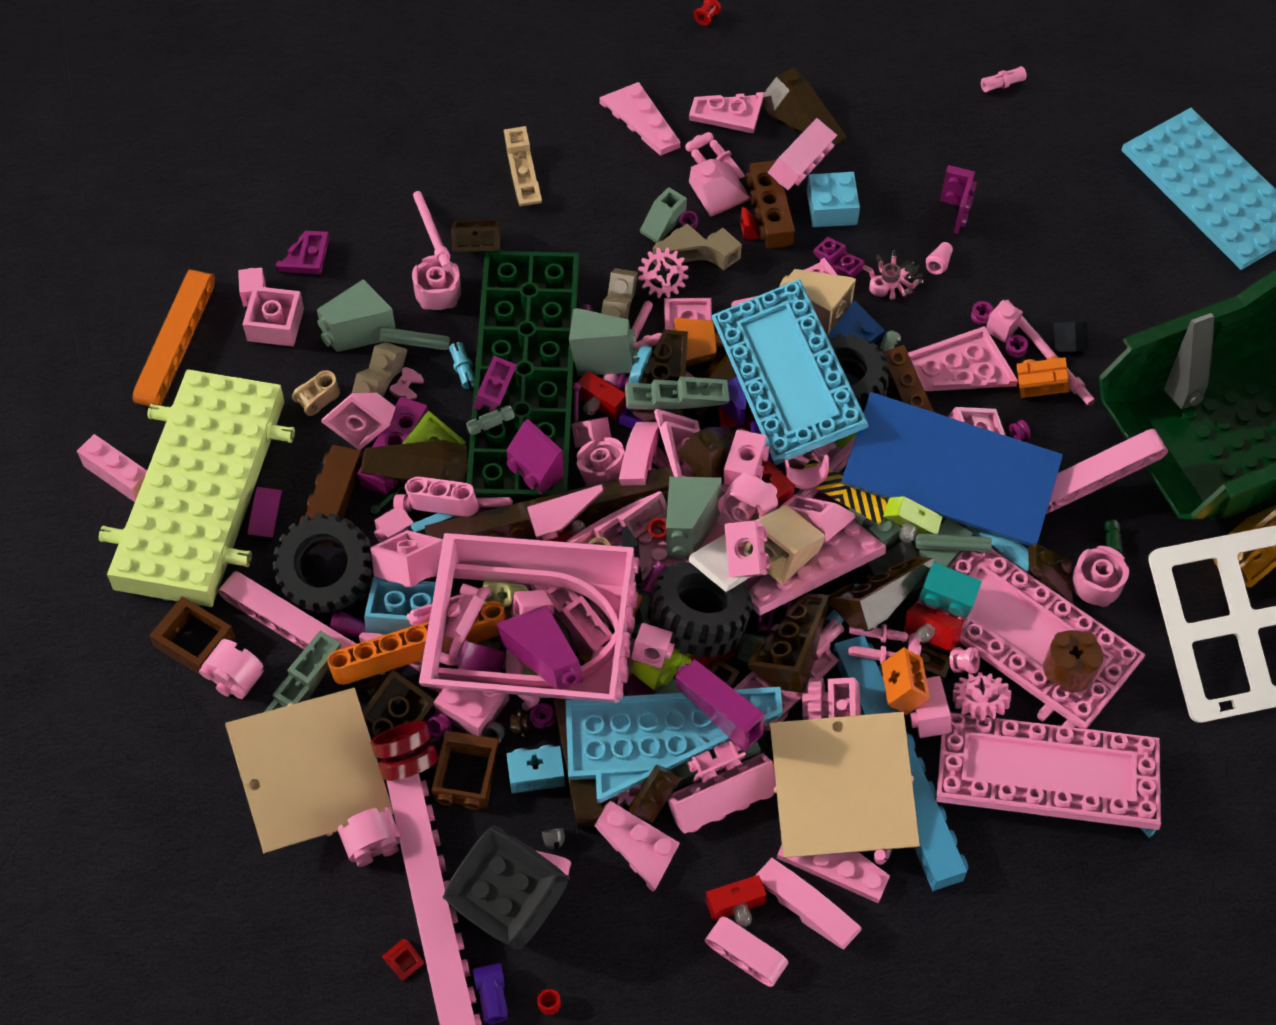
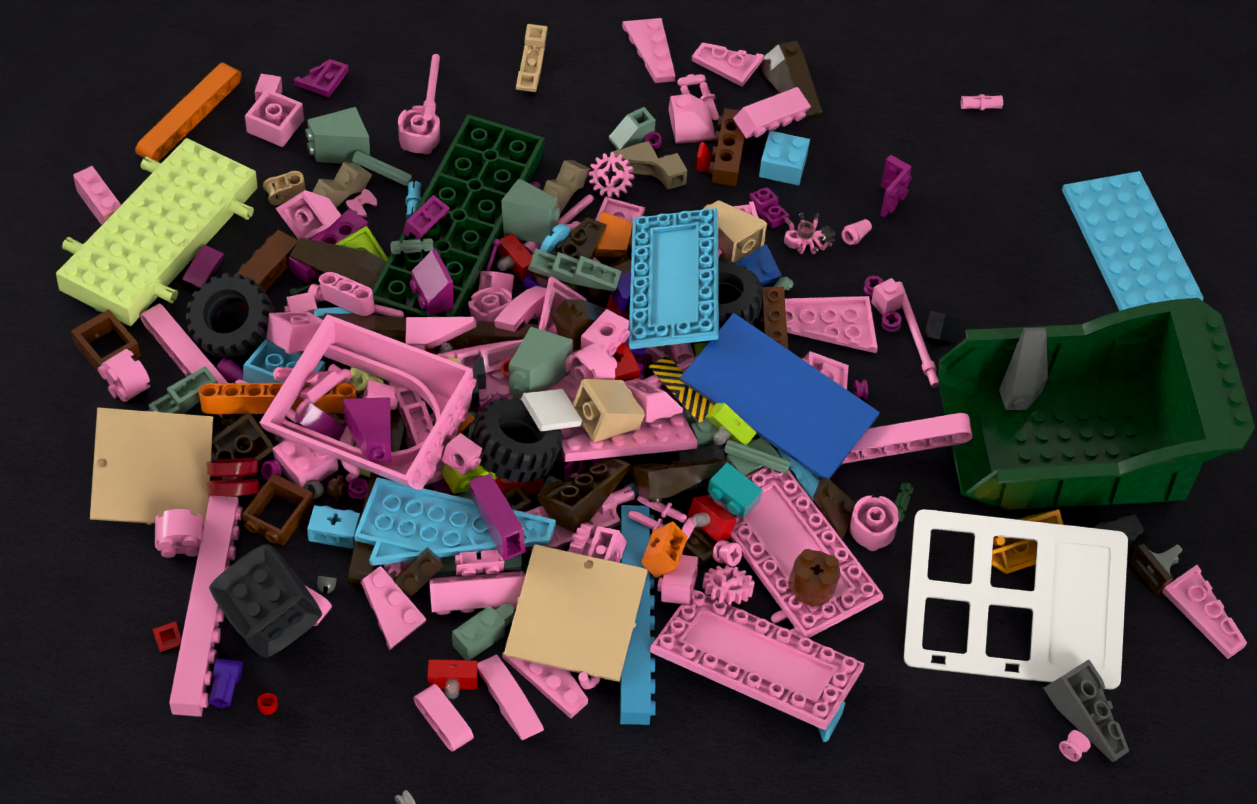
camera: 15 degrees right, 5 degrees down
dark brown window [451,219,501,252] -> none
bright pink brick [725,520,770,578] -> none
bright pink helmet [784,455,829,489] -> none
orange brick [1017,356,1070,398] -> none
none -> sand green brick [452,604,514,661]

